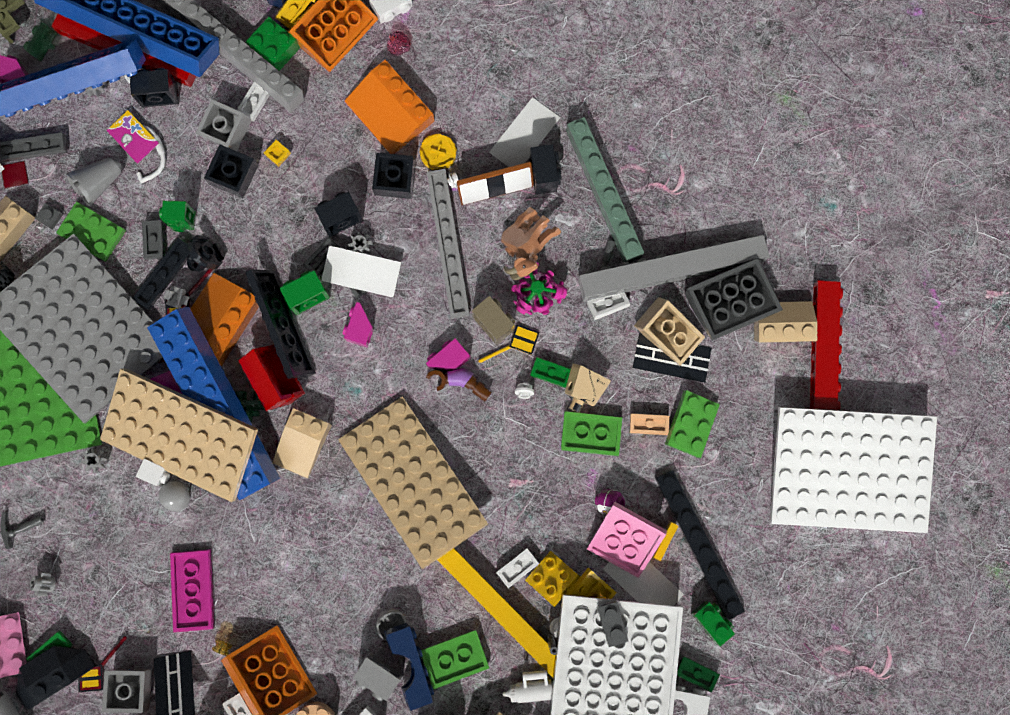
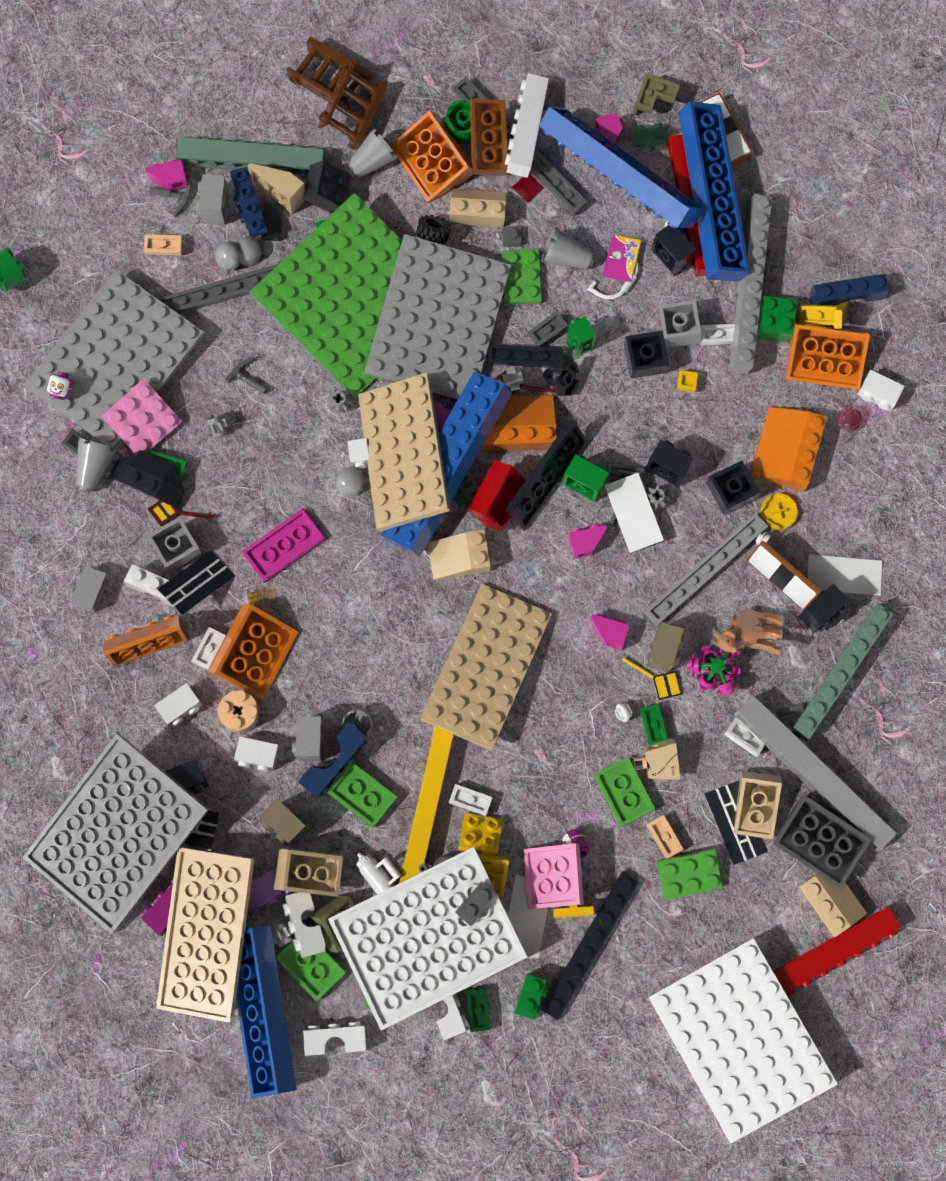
camera: 55 degrees right, 5 degrees down
piece [426,368,492,402] -> none

